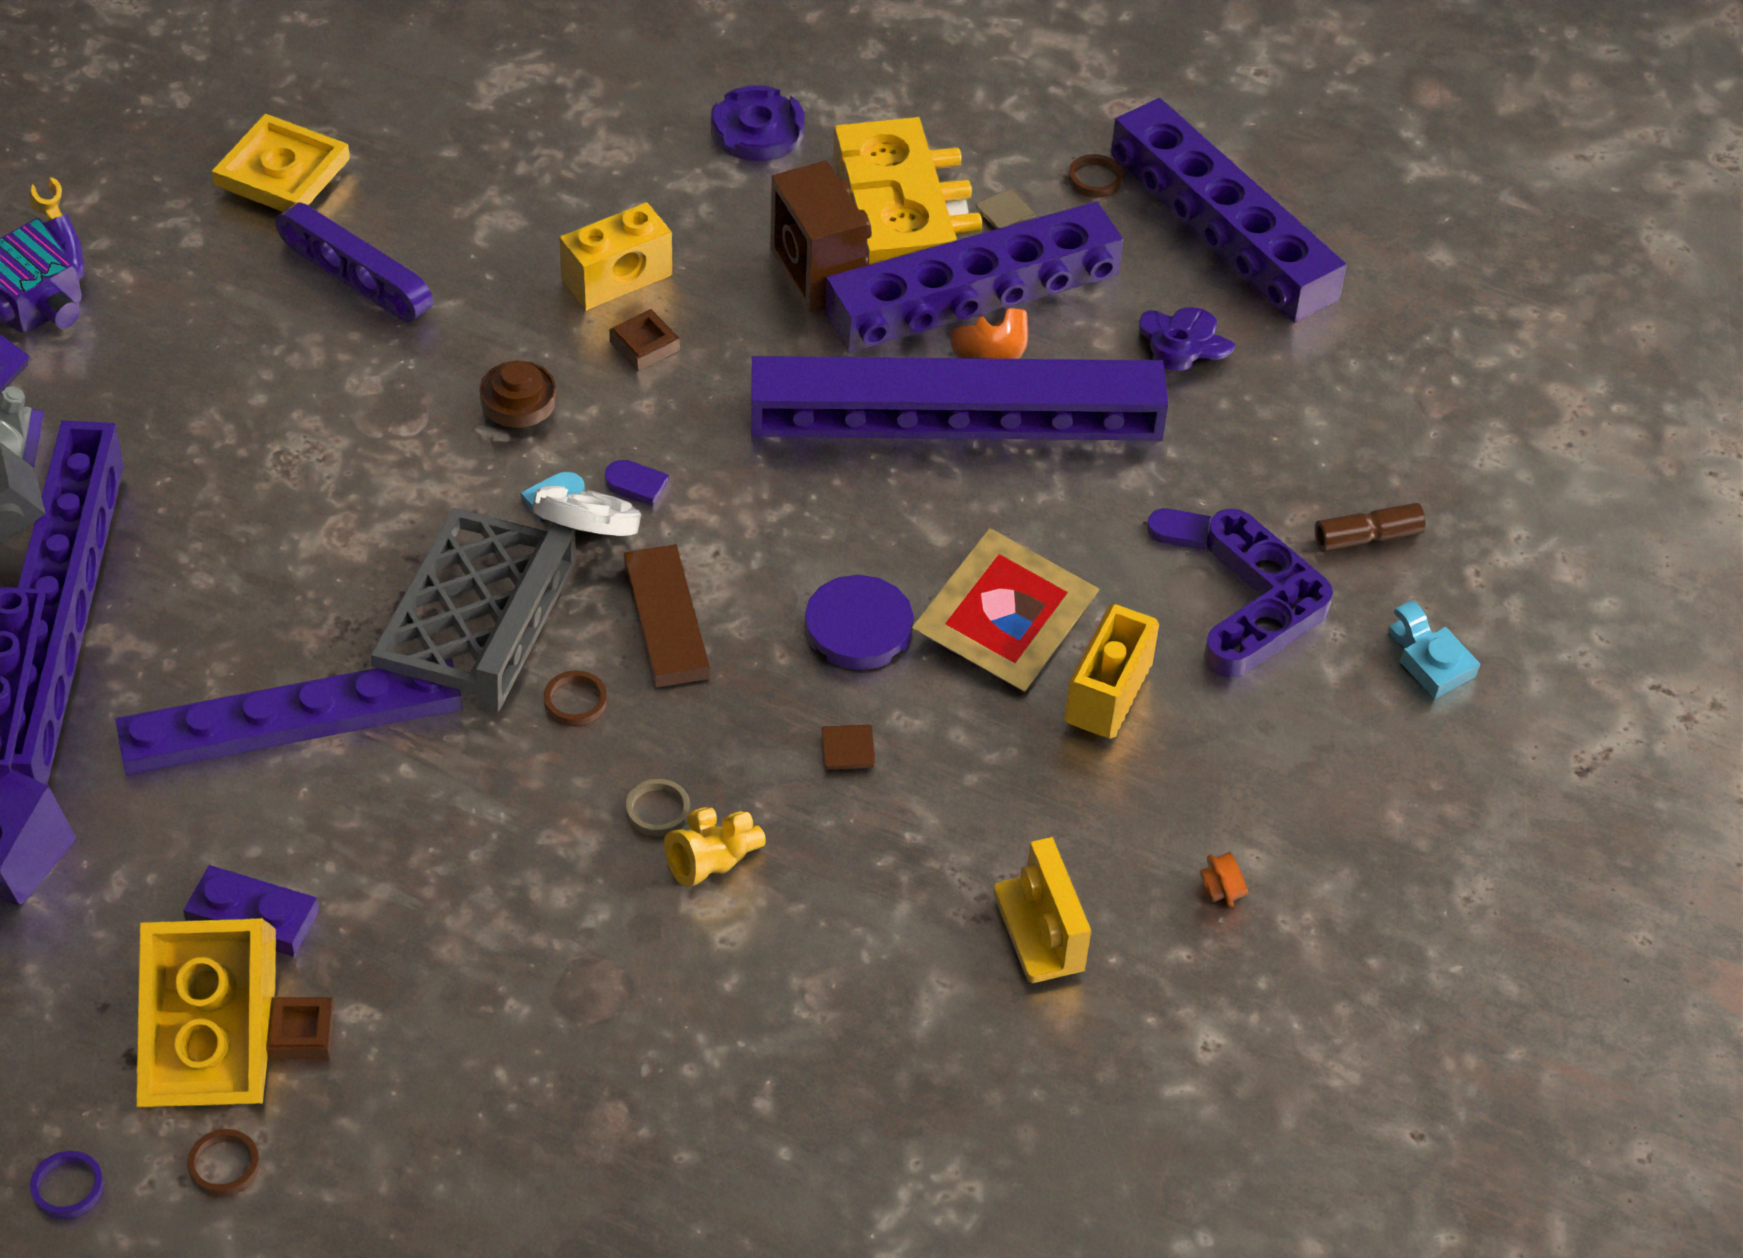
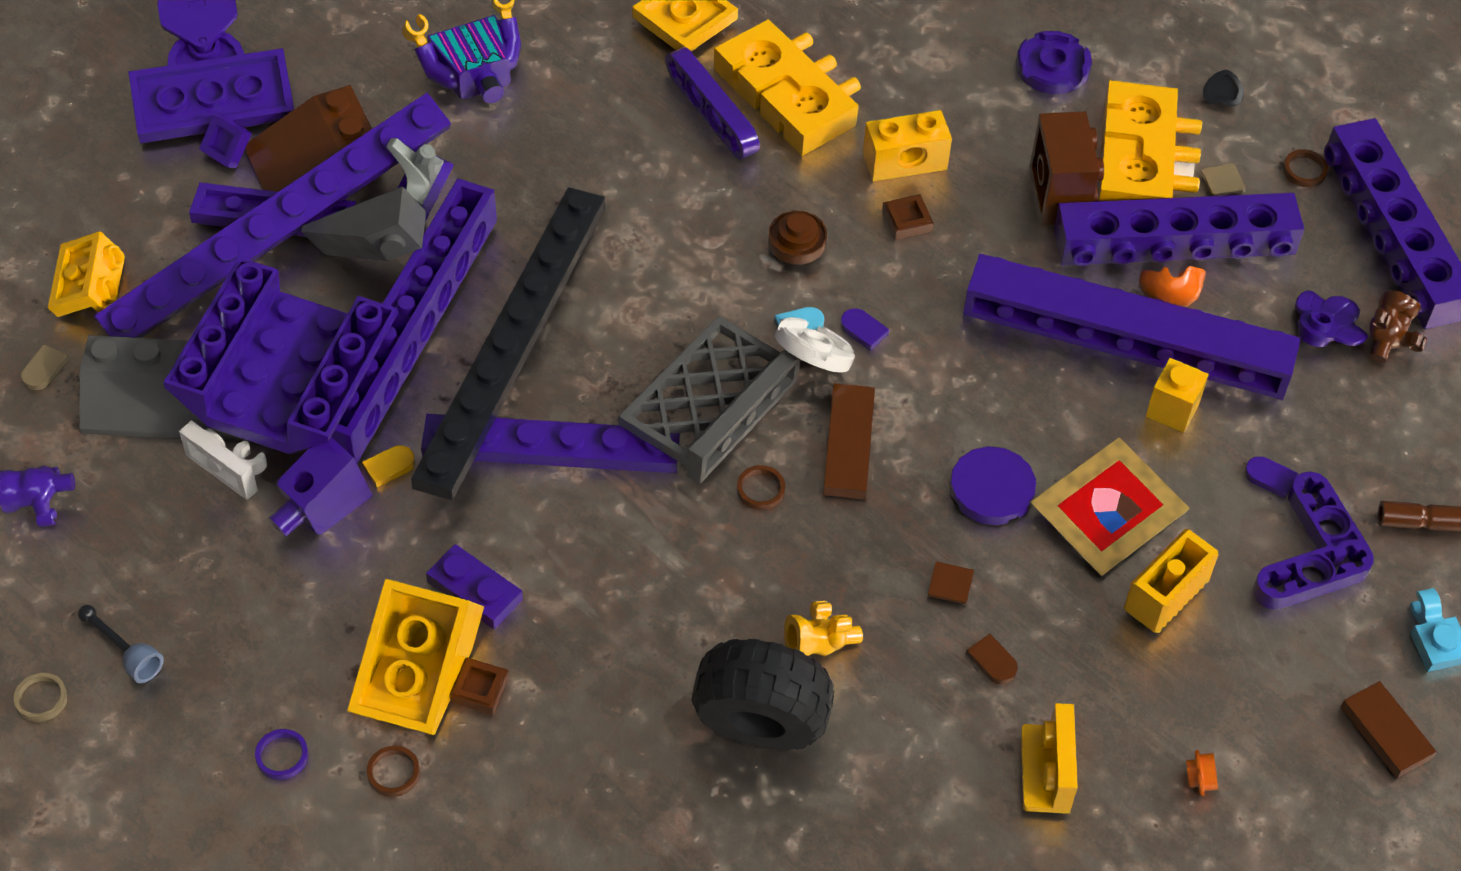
camera: 20 degrees right, 5 degrees up
dark tan piece [626,778,690,837] -> none
none -> yellow piece [362,445,415,488]
none -> black plate [411,187,605,501]
none -> black tyre [691,639,835,751]
none -> yellow piece [714,19,861,156]
none -> reddish brown piece [966,634,1018,685]
none -> yellow brick [1145,358,1209,433]
none -> black piece [1203,70,1244,107]
none -> reddish brown tile [1340,681,1437,779]
none -> reddish brown piece [1369,291,1428,363]

